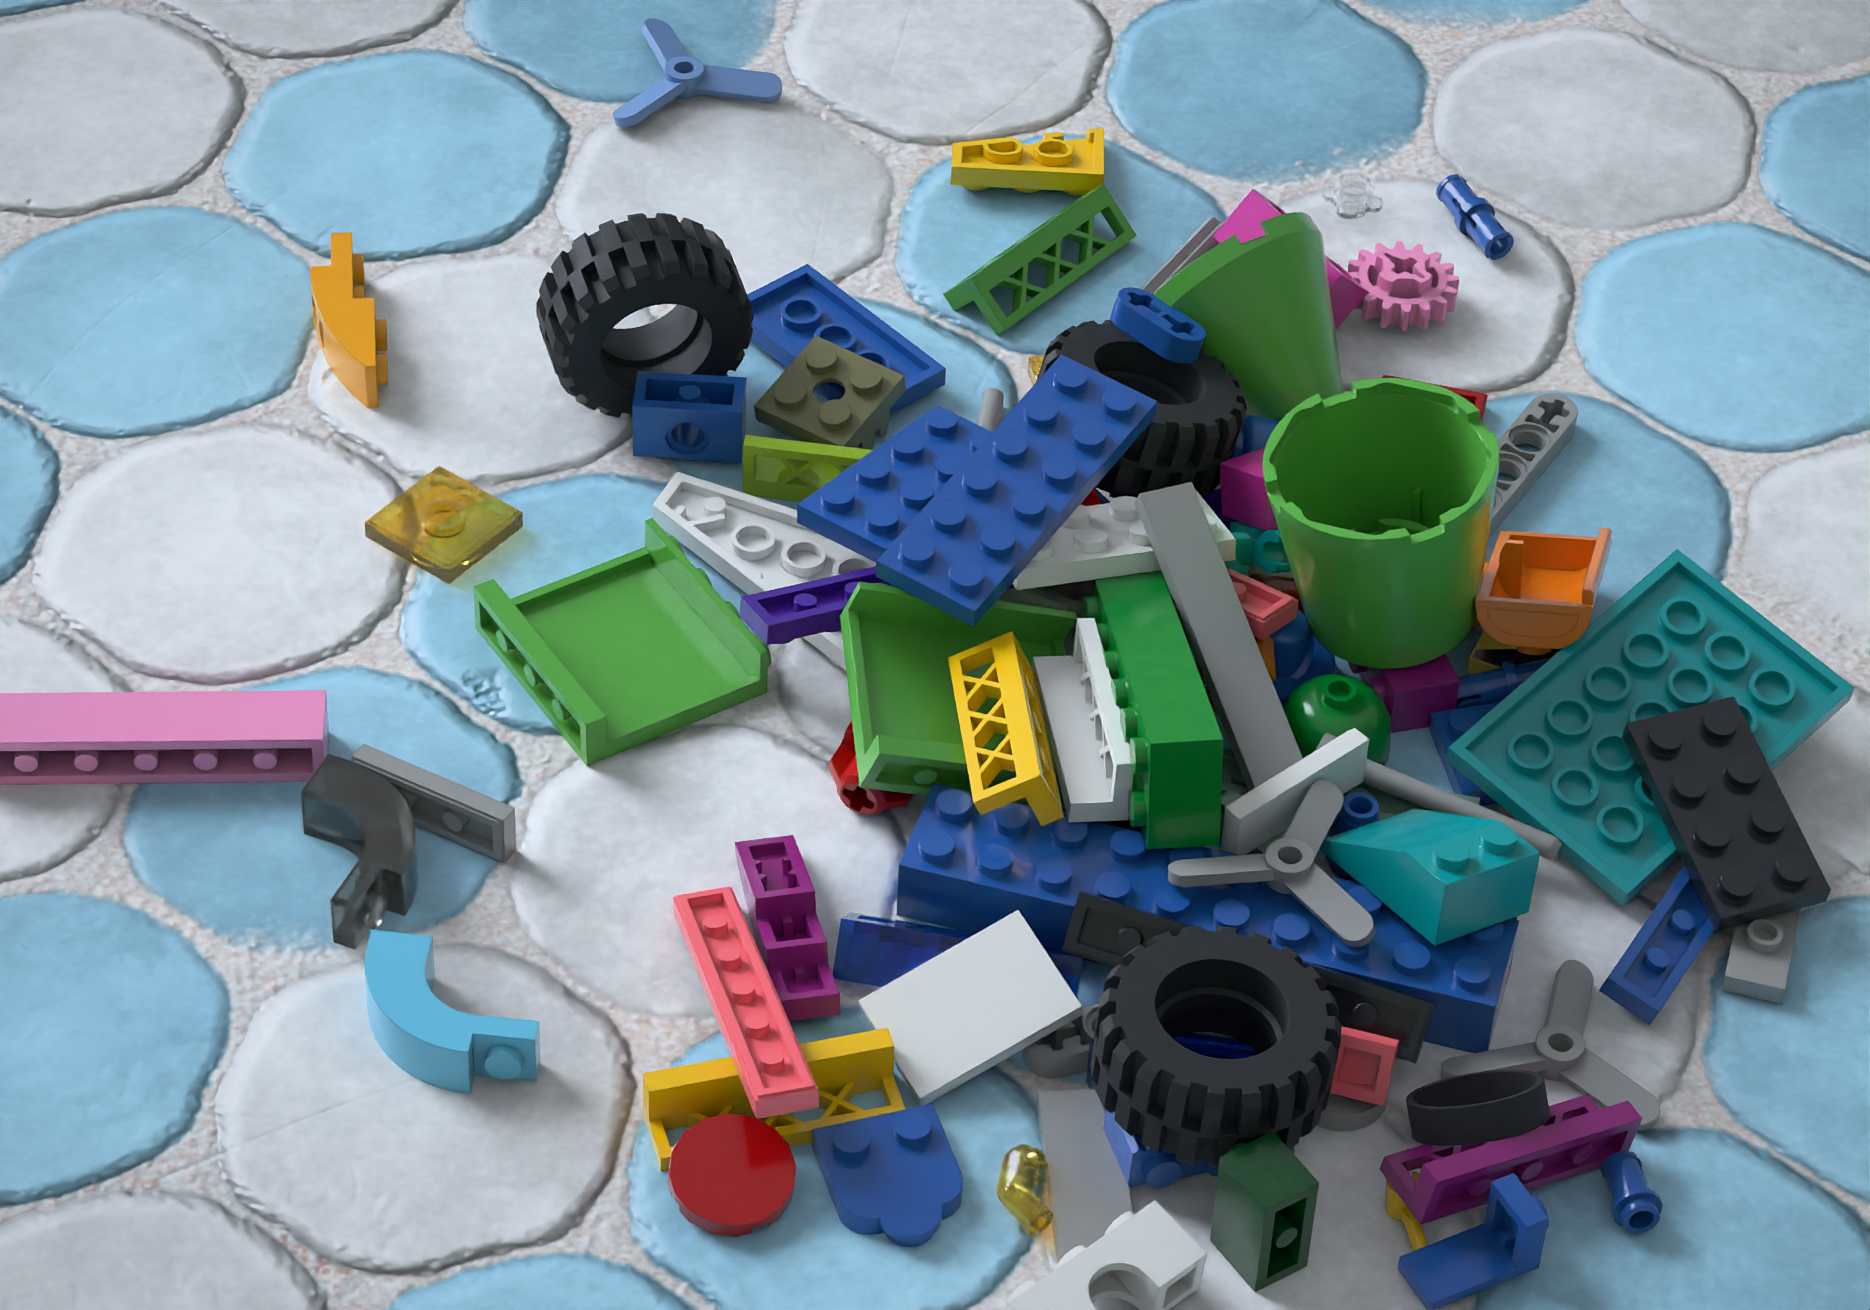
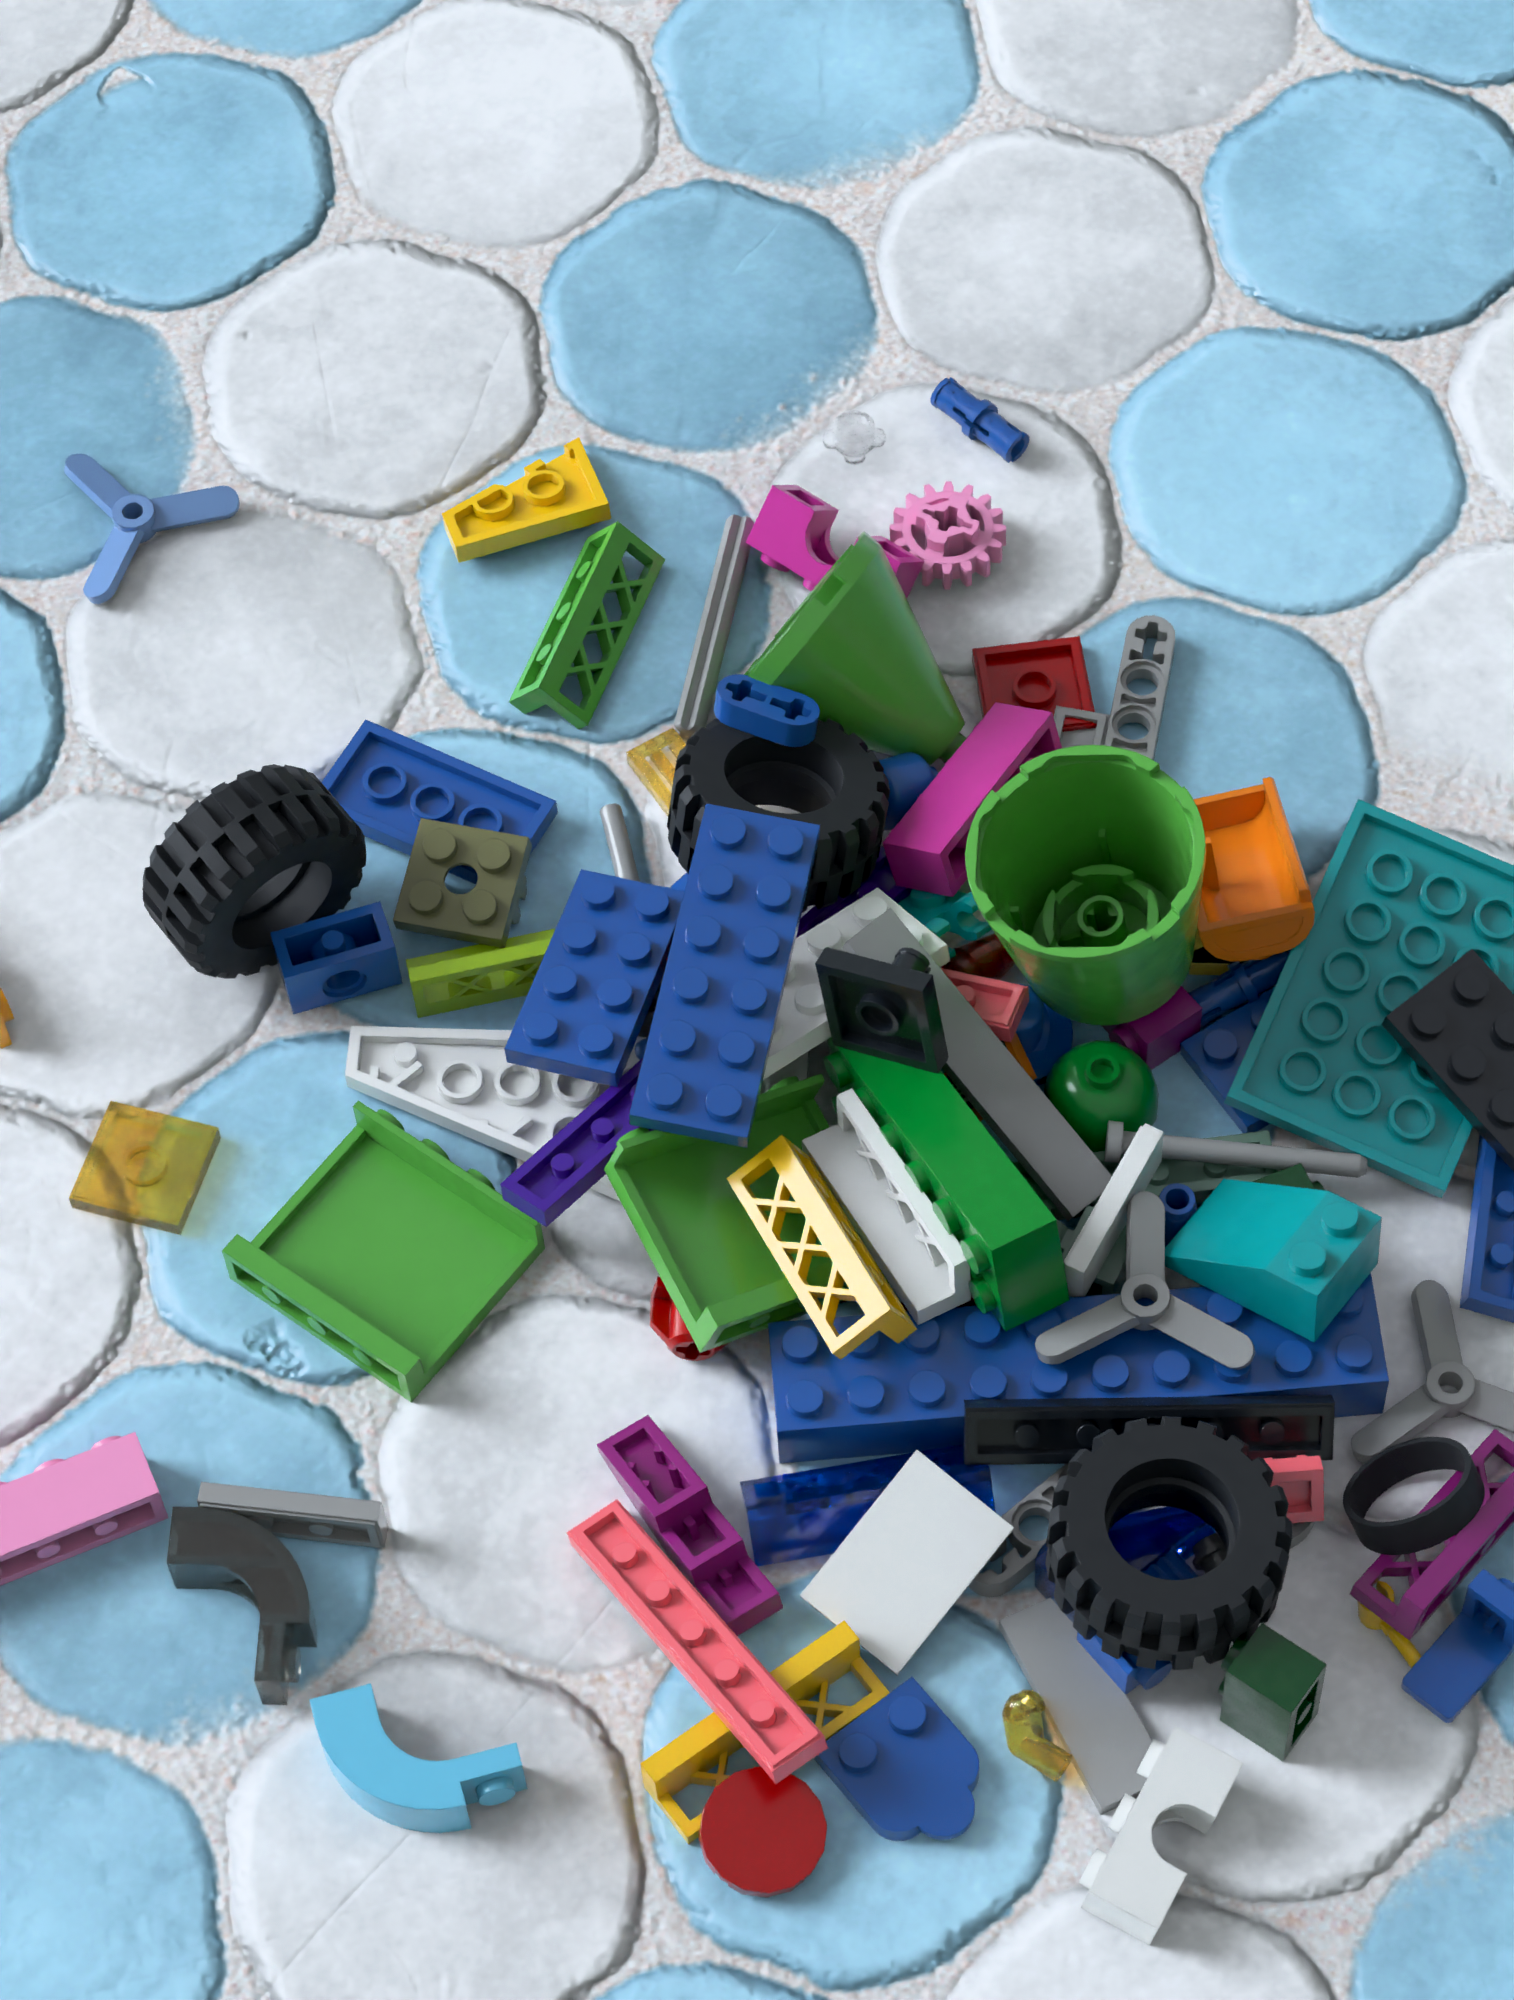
camera: 15 degrees left, 15 degrees up
none -> black tile [815,947,949,1074]

